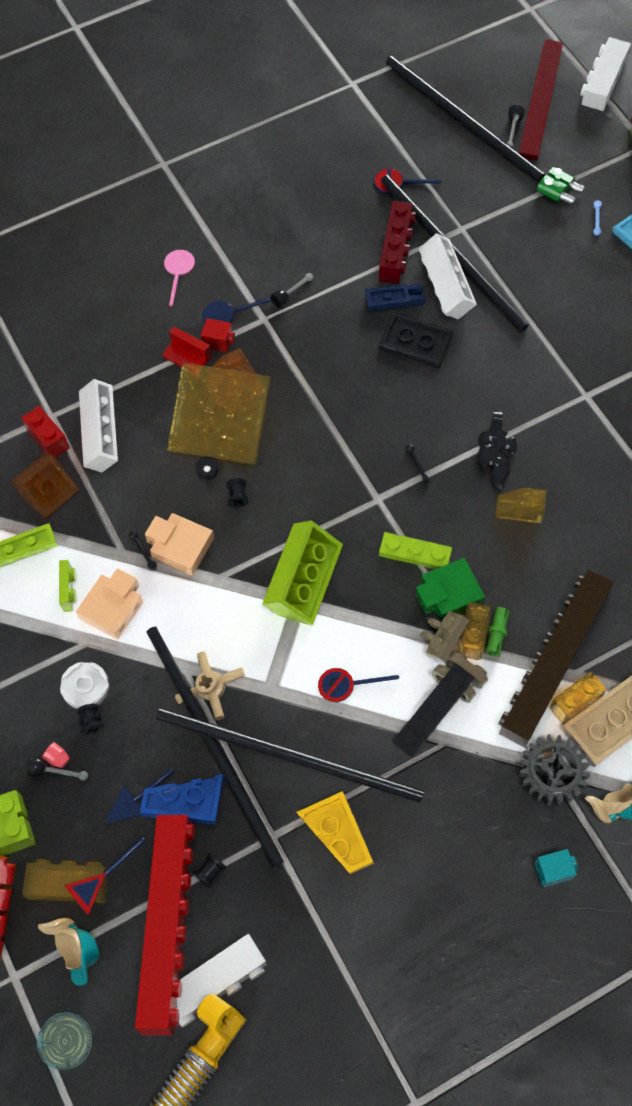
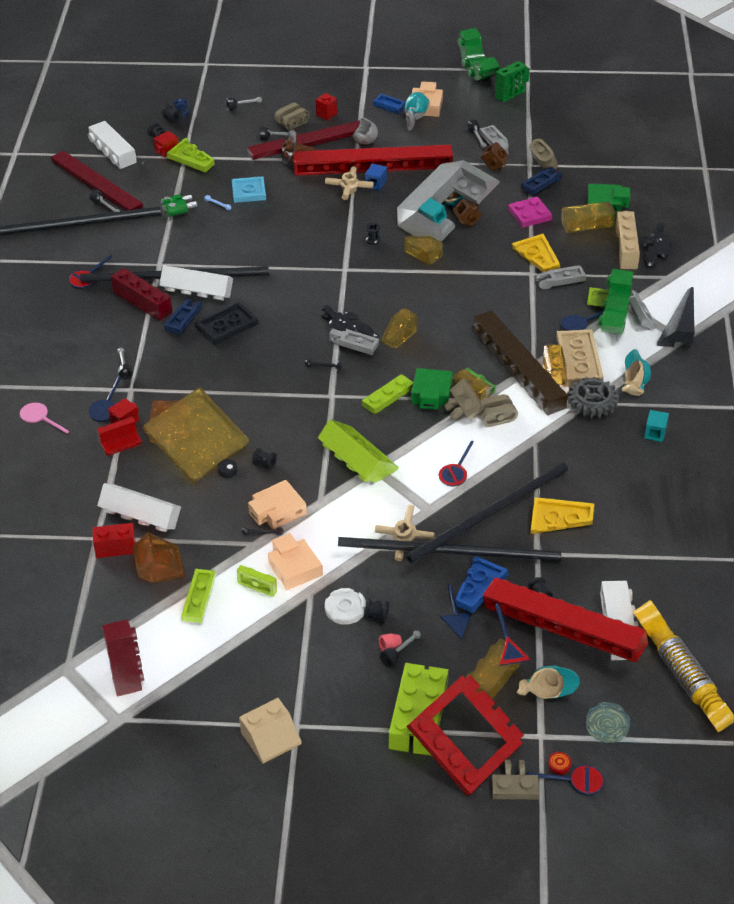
camera: 60 degrees left, 20 degrees down
black plate [393,664,475,757] -> none
none -> light grey hinge [329,329,379,355]

